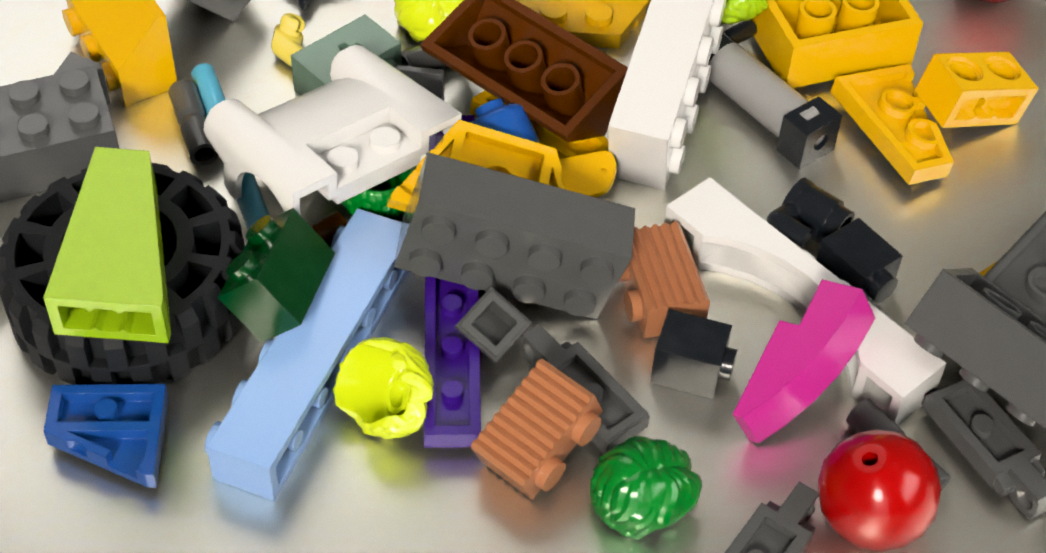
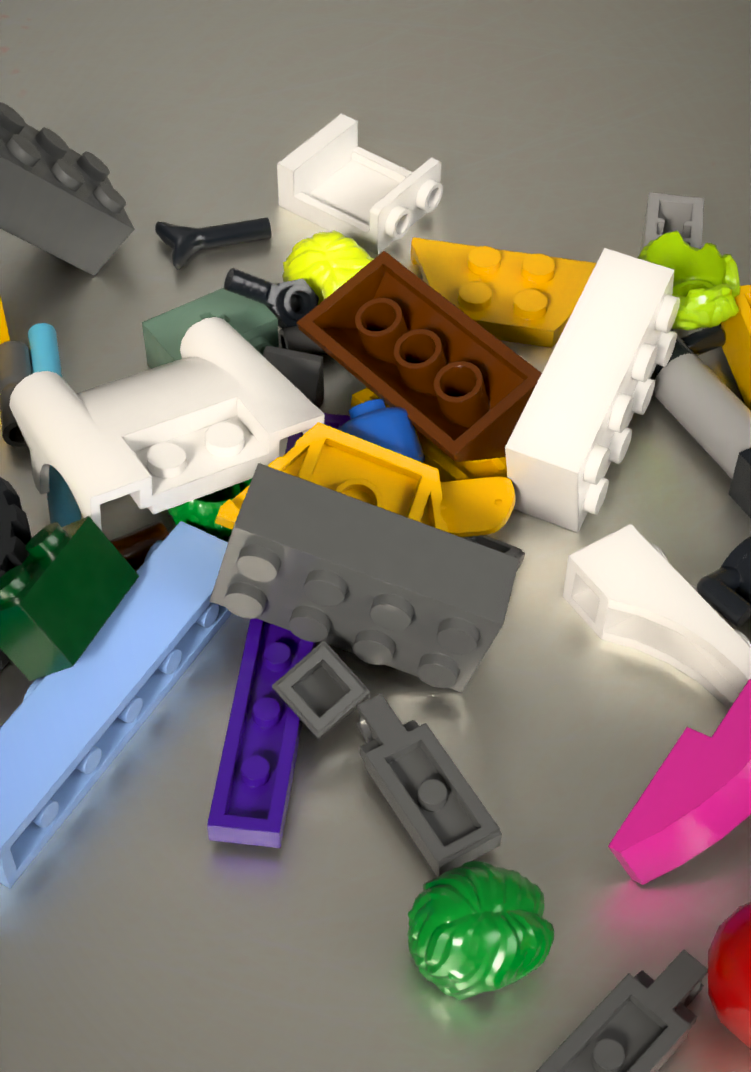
camera: 10 degrees right, 0 degrees up
light yellow arm [271,13,306,67] -> none
neon yellow hair [333,337,434,439] -> none
nougat brick [470,358,603,500] -> none
nougat brick [619,221,710,338] -> none
black brick [650,309,738,399] -> none
none -> black piece [224,268,319,329]

